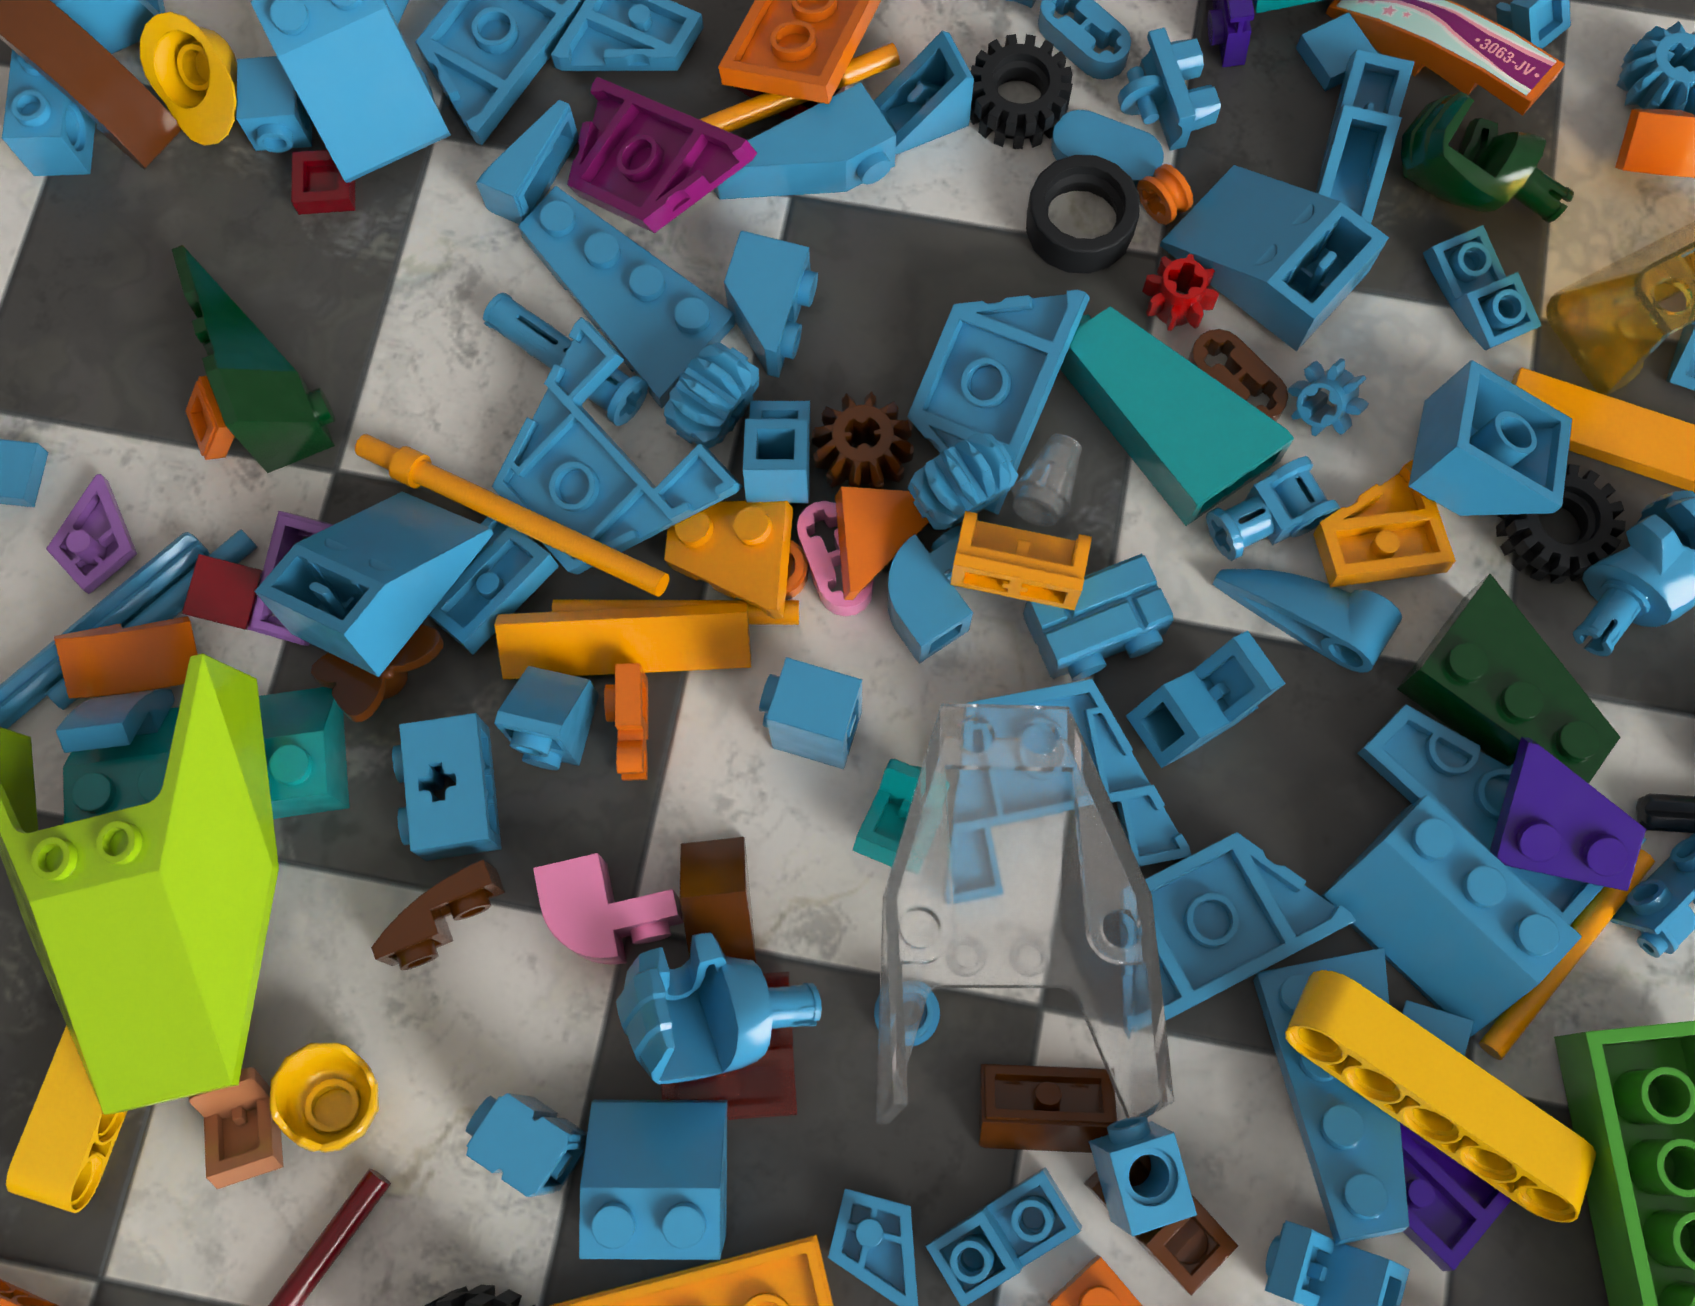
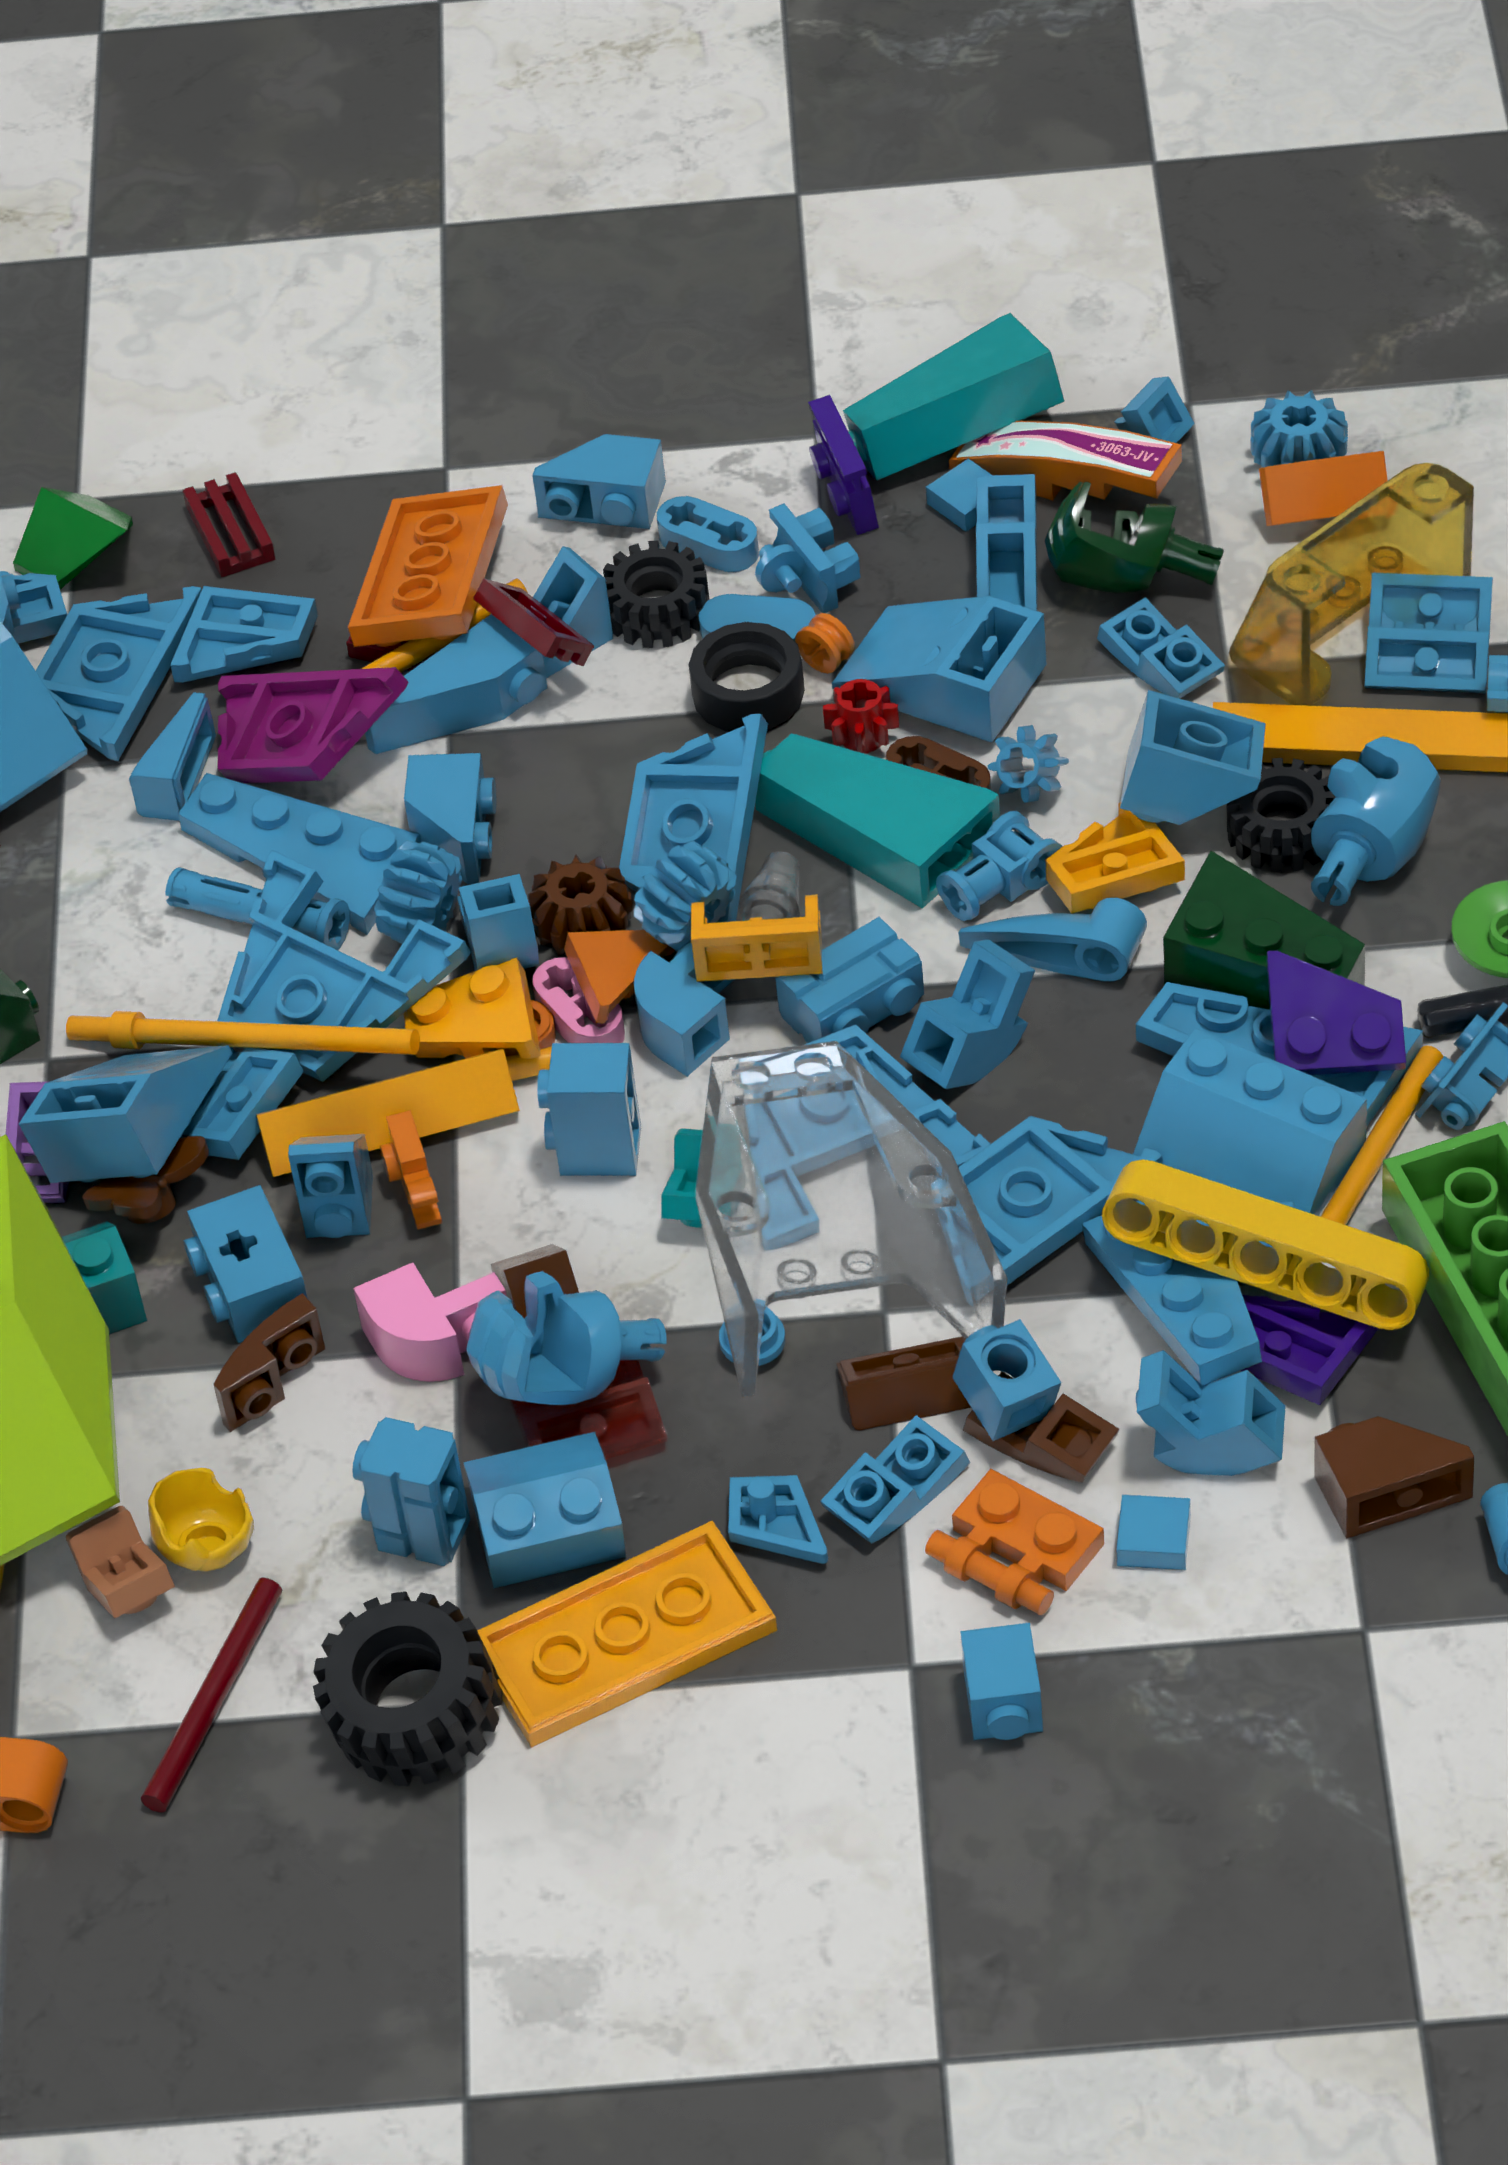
camera: 10 degrees left, 25 degrees down
none -> dark red tile [473,578,594,666]

